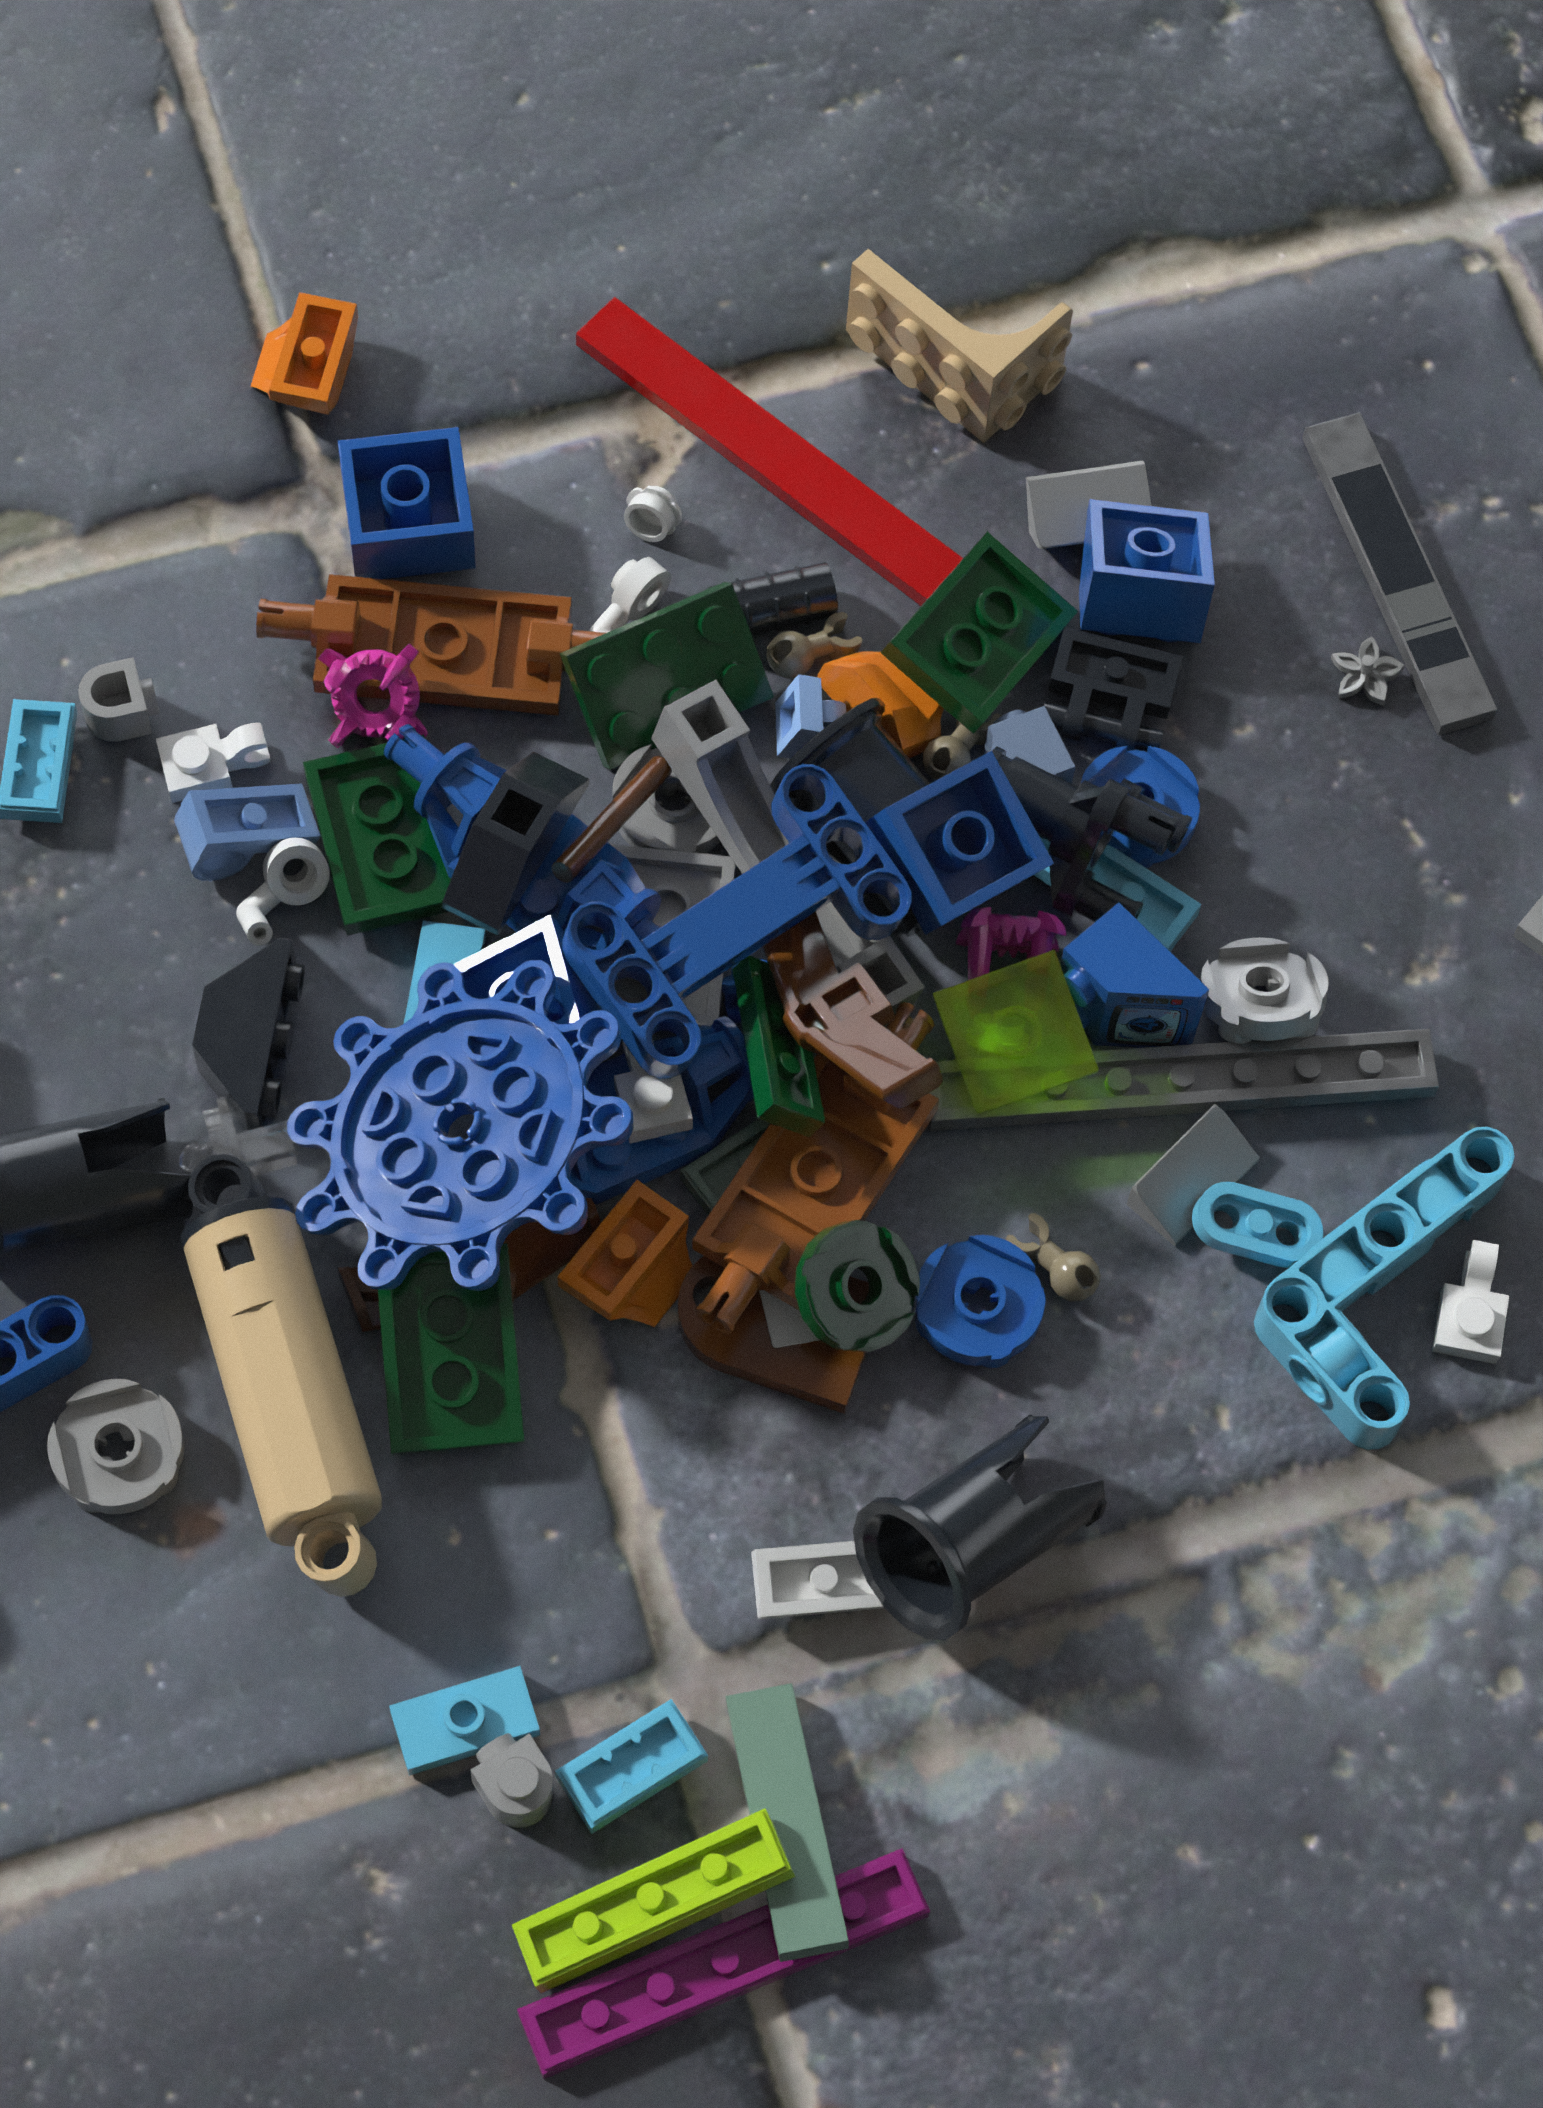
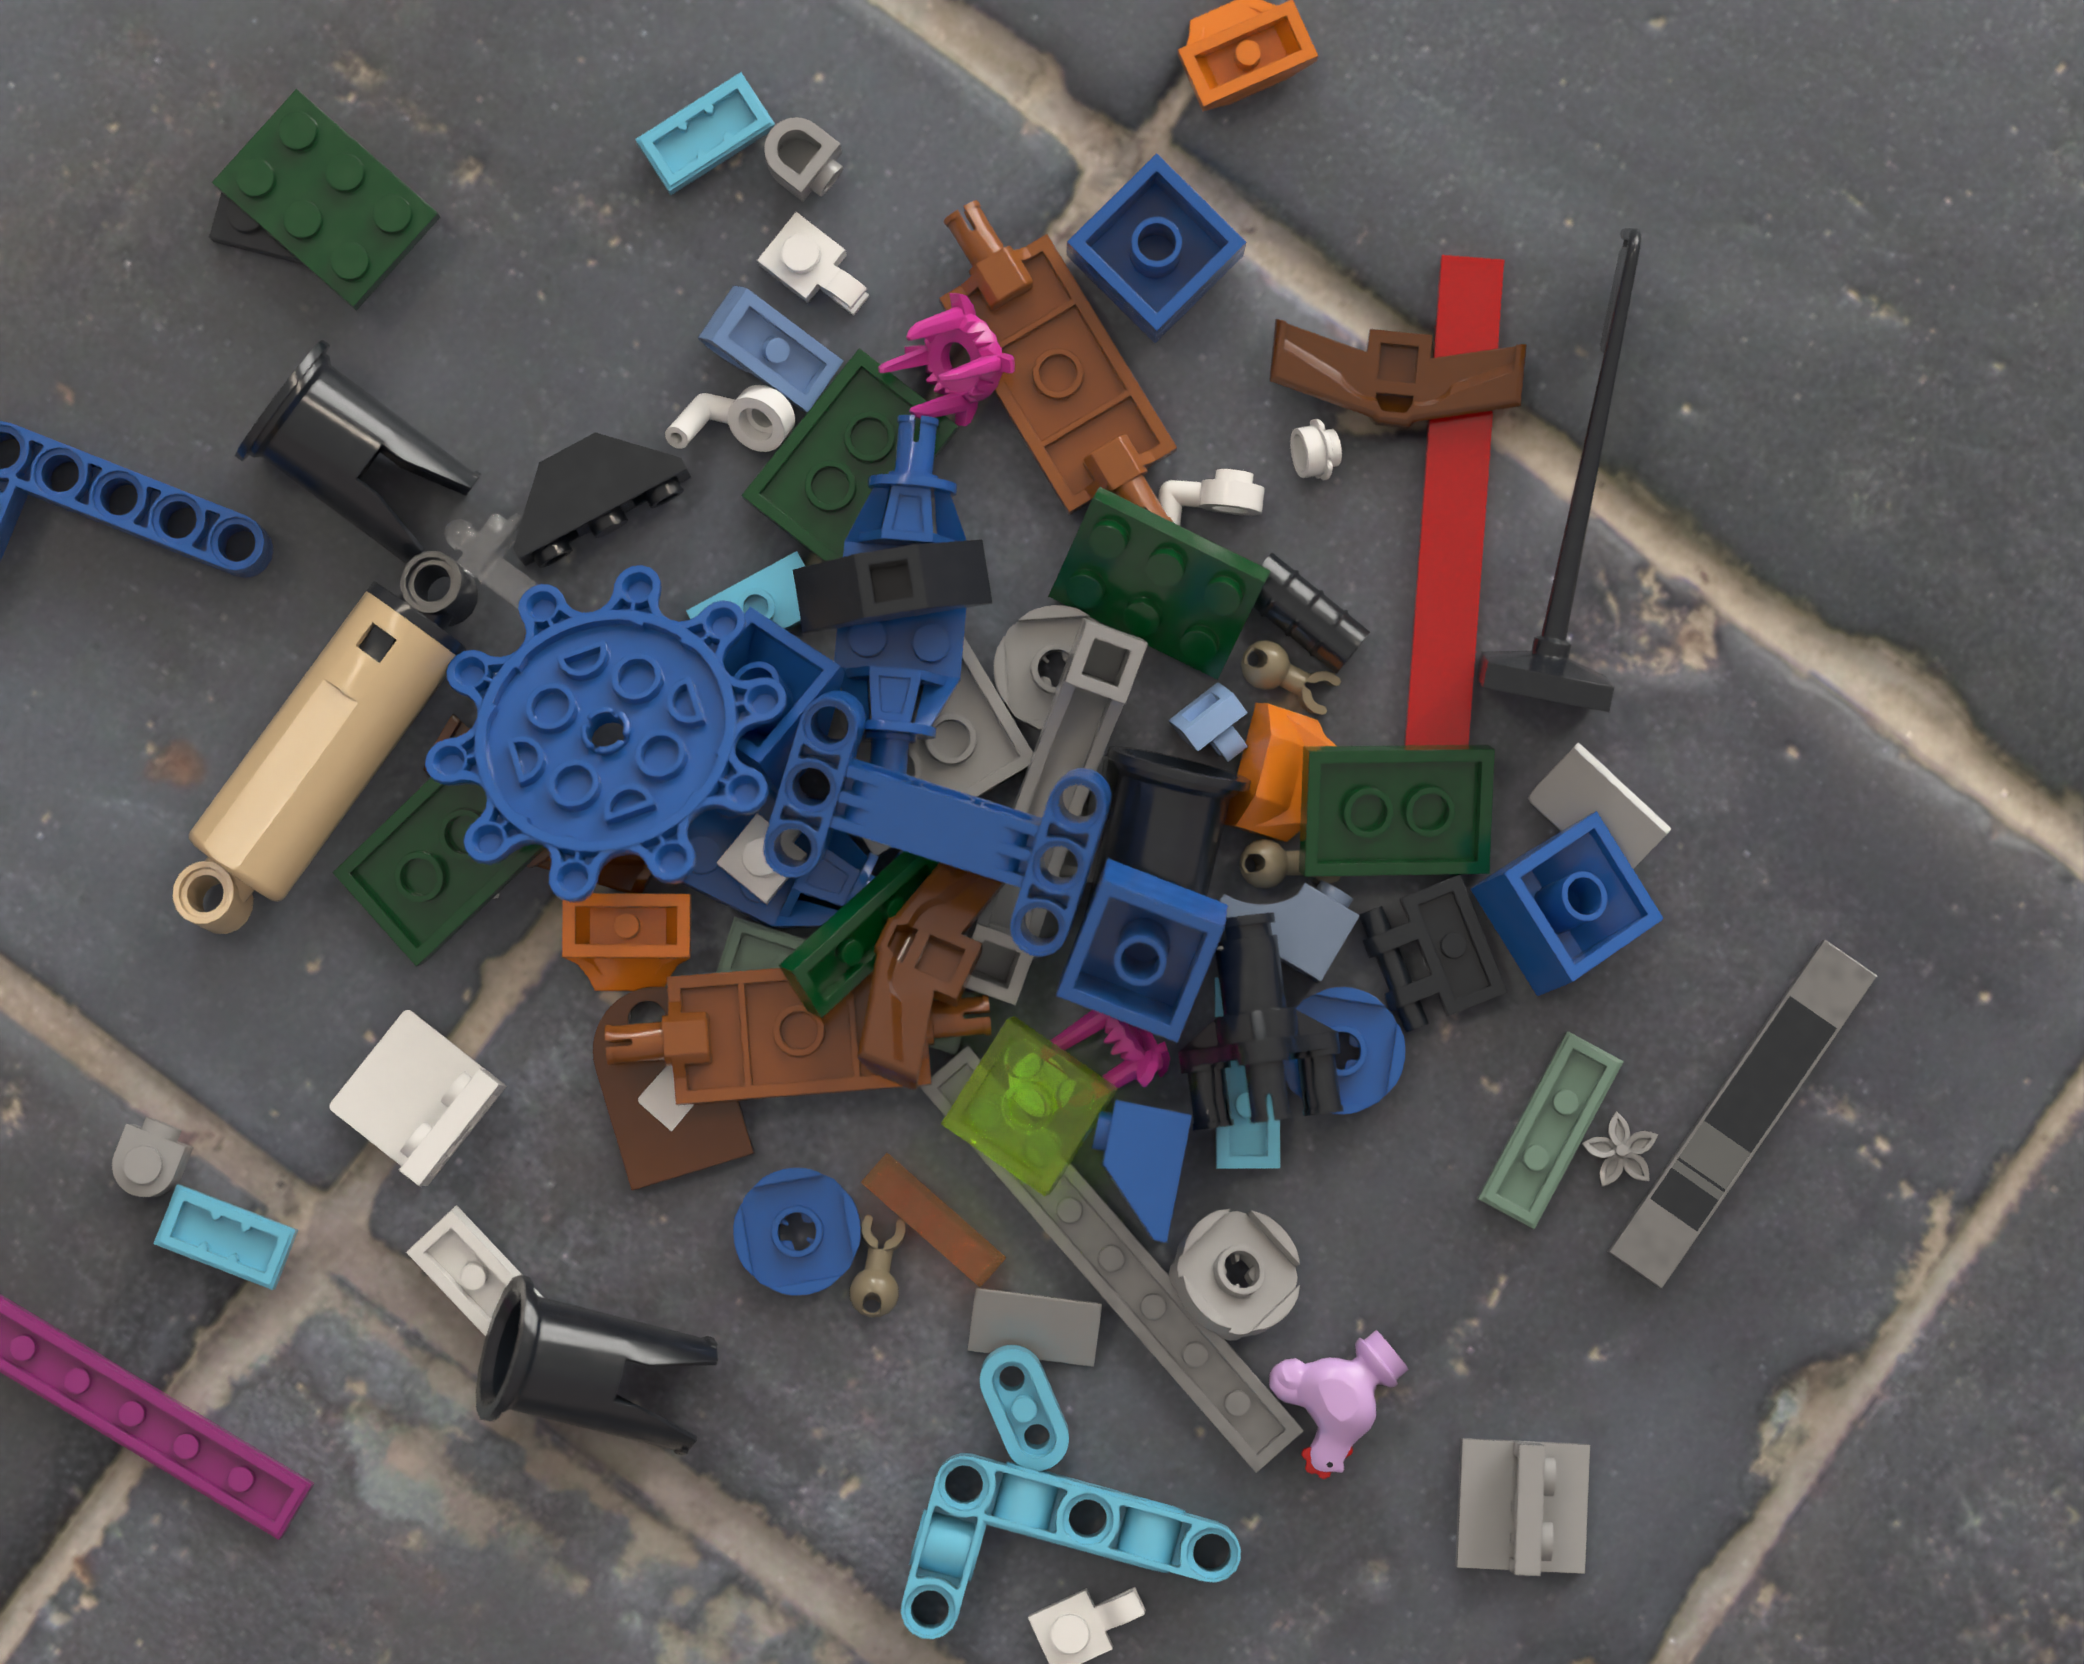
camera: 55 degrees right, 20 degrees up
light grey plate [47,1379,185,1514] -> none
medium azure plate [389,1666,540,1776] -> none
lime tile [512,1808,796,1993] -> none
reddish brown bar [551,756,672,883] -> none
sand green tile [725,1683,849,1962] -> none
tile [795,1220,920,1352] -> none
tan bracket [846,249,1073,443] -> none
none -> white bracket [330,1010,507,1186]
none -> clear orange piece [861,1152,1007,1288]
none -> lavender animal [1269,1330,1409,1479]
none -> reddish brown plate [1270,319,1527,428]
none -> black piece [1476,228,1641,712]
none -> sand green tile [1477,1031,1624,1229]

